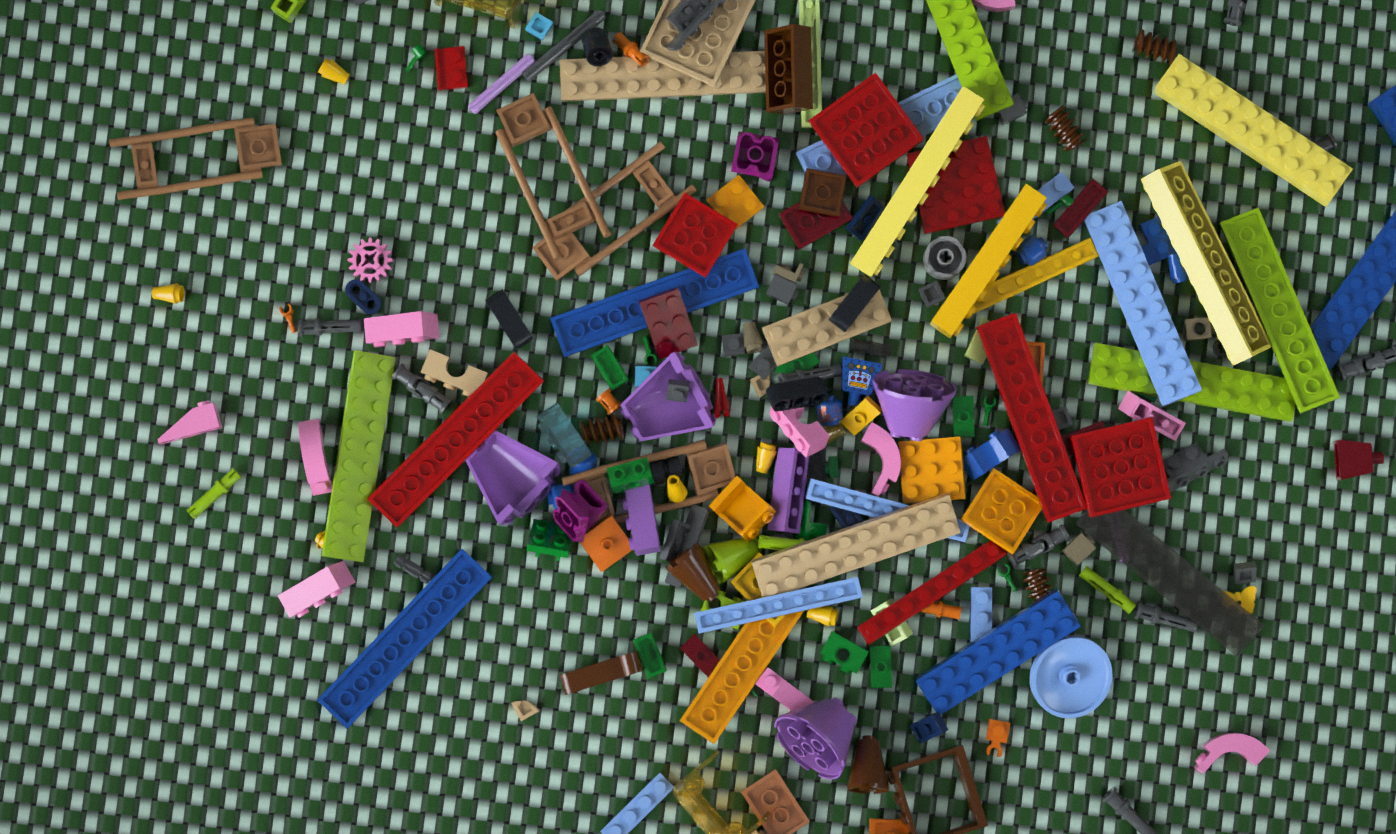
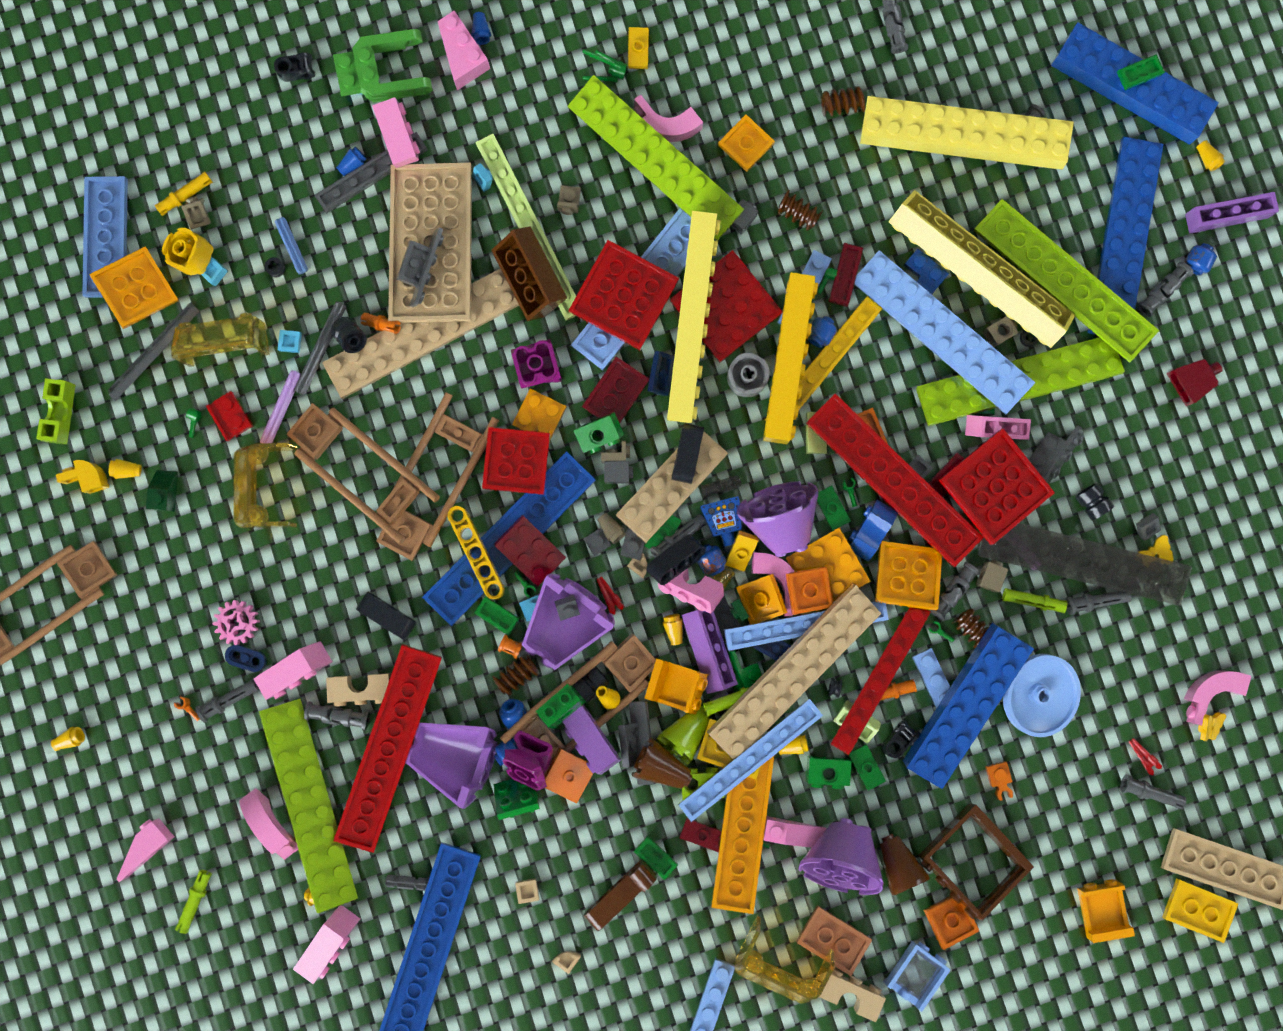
camera: 20 degrees left, 0 degrees up
clear light blue brick [537,403,592,468] -> none
reddish brown plate [798,168,847,217] -> none
dark blue plate [909,712,948,743] -> none
dark grey plate [918,280,946,308] -> none
blue cone [1168,252,1189,283] -> none
none -> yellow brick [56,460,110,494]
none -> dark green slope [146,470,178,512]
none -> clear yellow windscreen [234,443,297,528]
none -> yellow beam [448,506,505,599]
none -> tan plate [515,878,540,904]
none -> dark tan bracket [557,185,581,215]
none -> brick [573,412,624,454]
none -> light orange plate [718,115,775,172]
none -> light orange plate [736,574,788,624]
none -> orange plate [785,566,833,615]
none -> black bush [828,678,842,698]
none -> black piece [882,719,921,758]
none -> black wheel [1075,482,1114,521]
none -> red piece [1129,738,1162,775]
none -> yellow animal [1198,712,1226,741]

